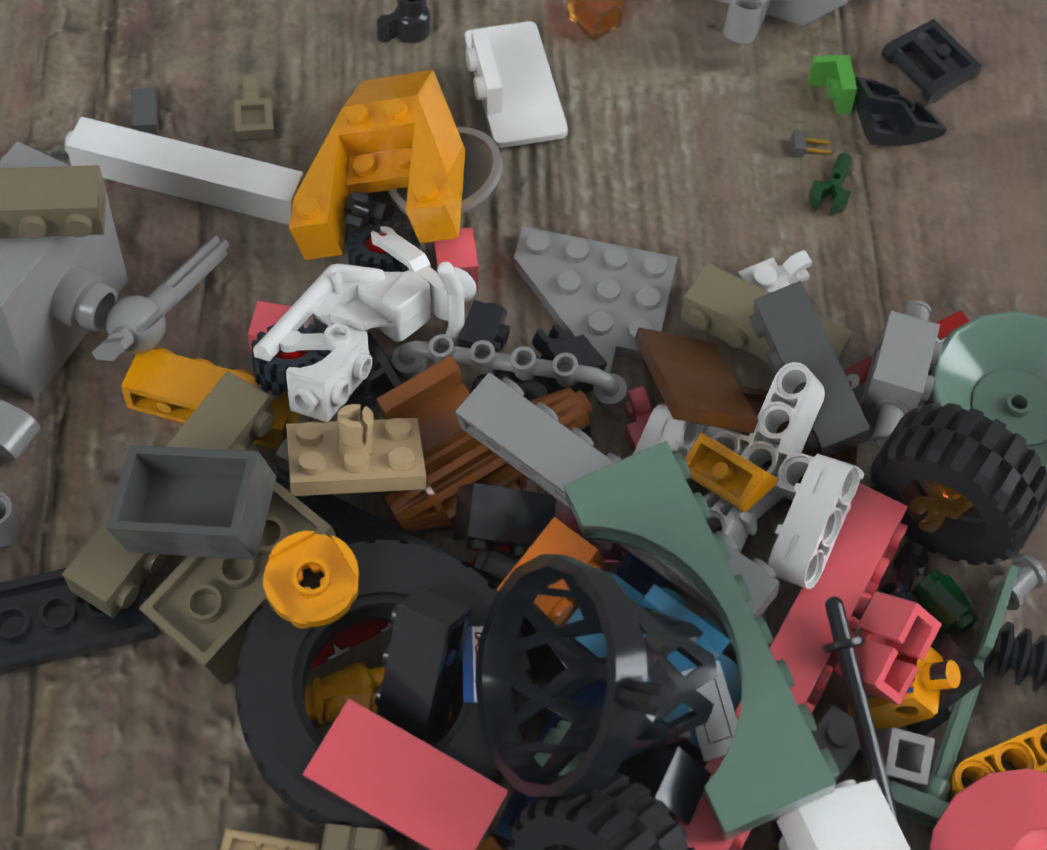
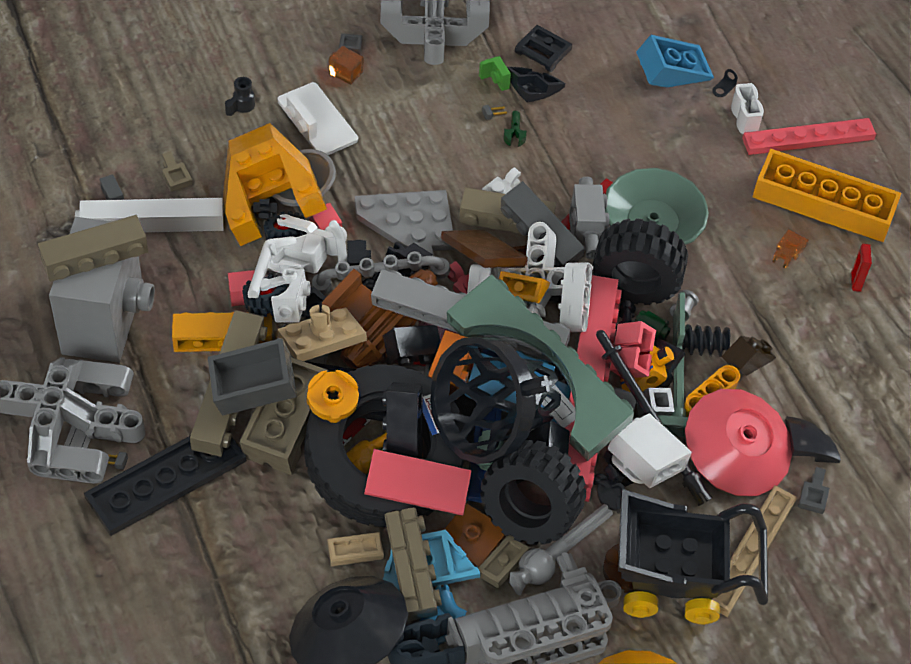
camera: 20 degrees left, 5 degrees down
light grey piece [92,235,230,361] -> none
clear orange plate [908,481,973,533] -> none

